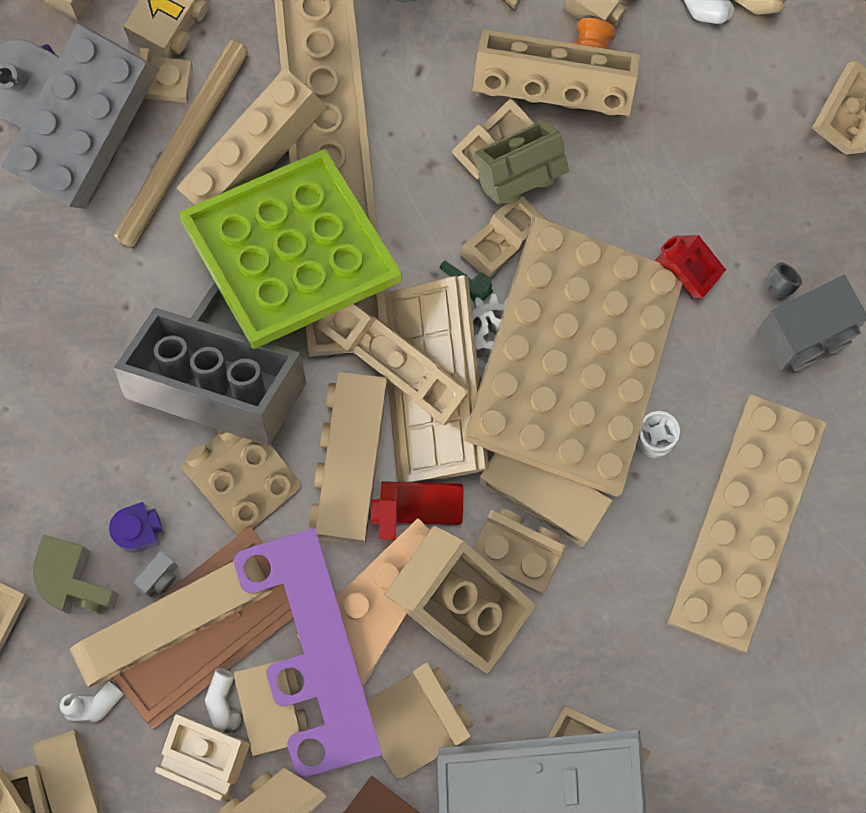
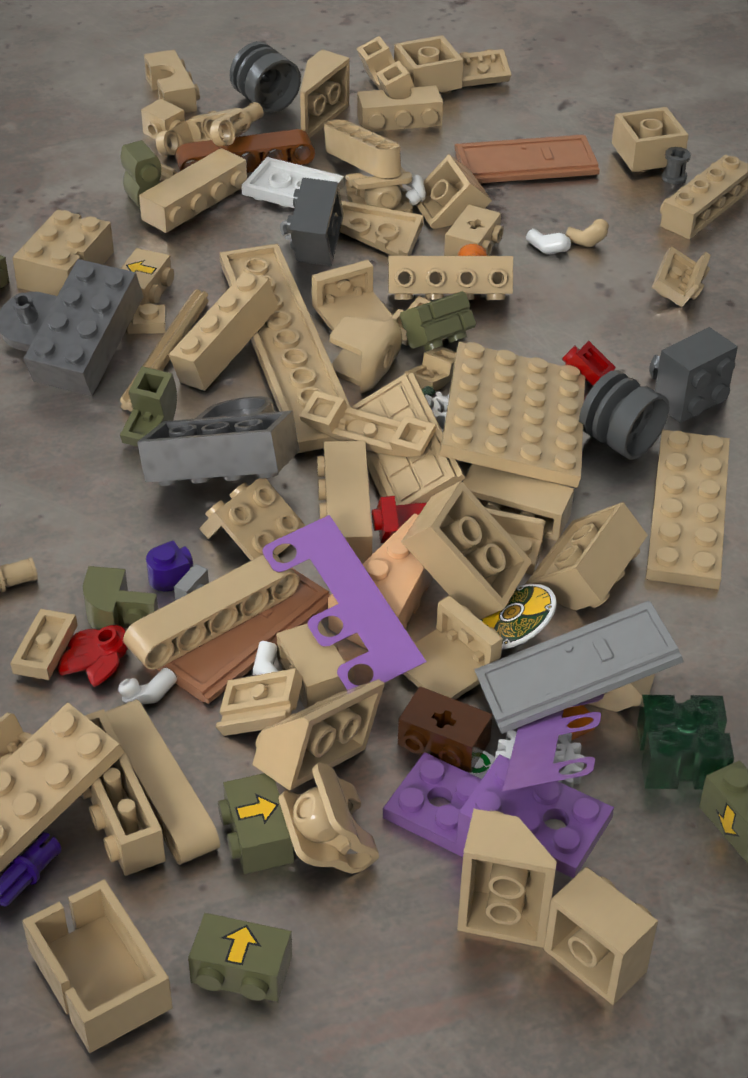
camera: 10 degrees left, 35 degrees down
lime plate [179,149,402,350] -> none
white wheel [636,411,680,458] -> none
none -> red plate [58,625,128,687]
none -> olive brick [120,366,177,447]
none -> tan bracket [312,260,393,331]
none -> tan piece [330,316,402,393]
none -> shield [480,584,557,649]
none -> tan slope [525,502,648,611]
none -> dark grey wheel [579,370,669,460]

